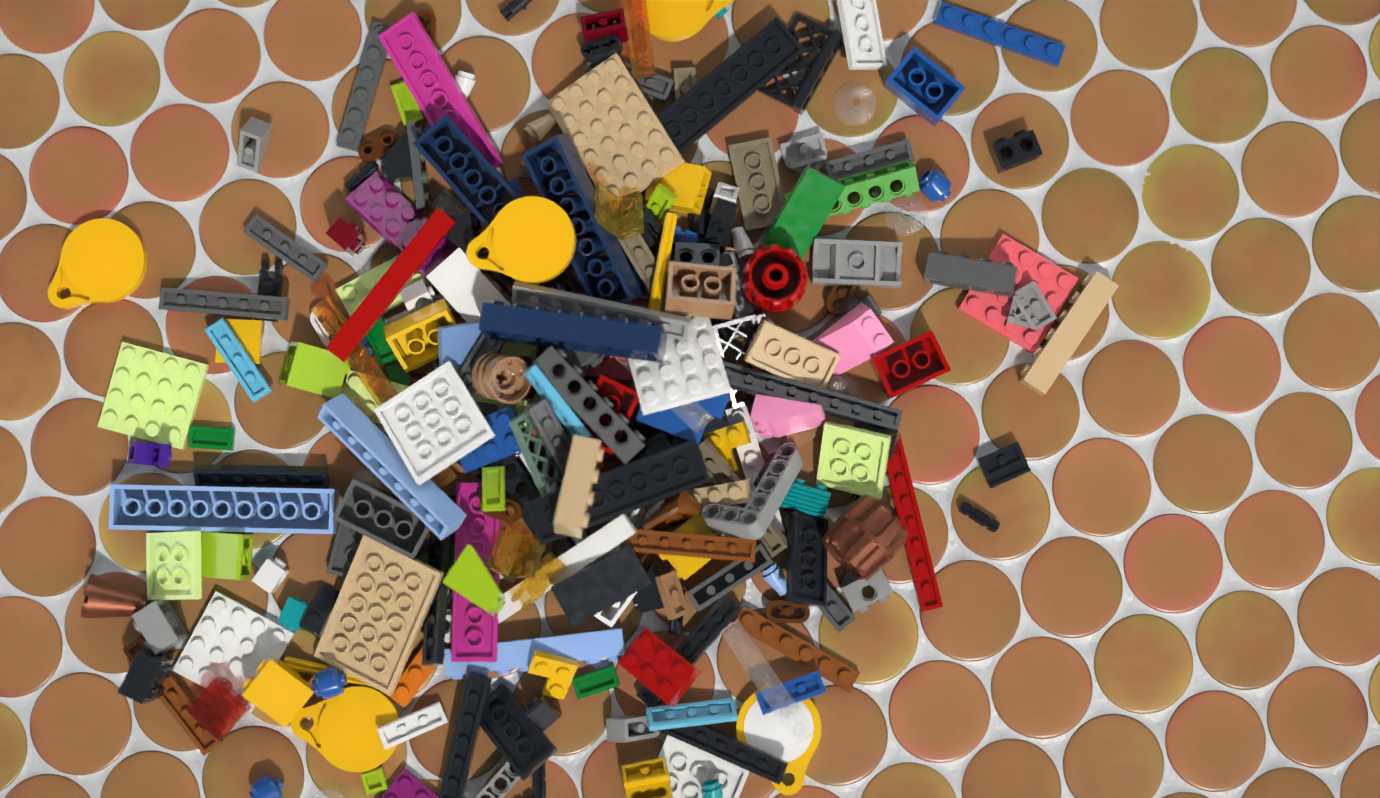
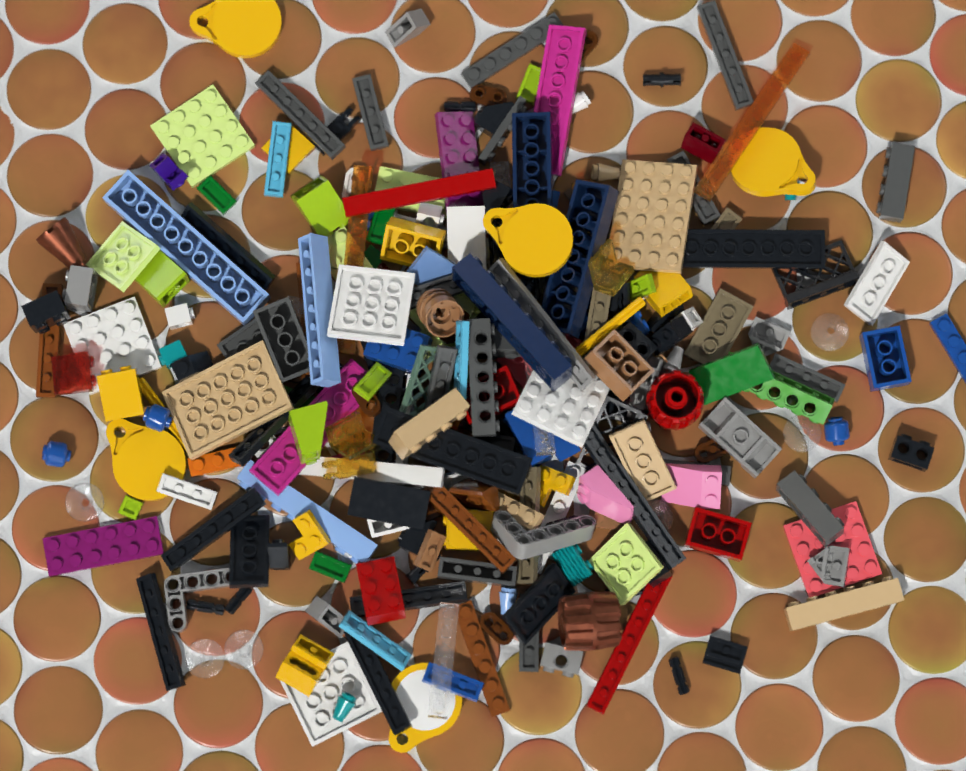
camera: 40 degrees right, 5 degrees down
dark red brick [326,217,367,256] -> none
black beam [581,34,623,63] -> none

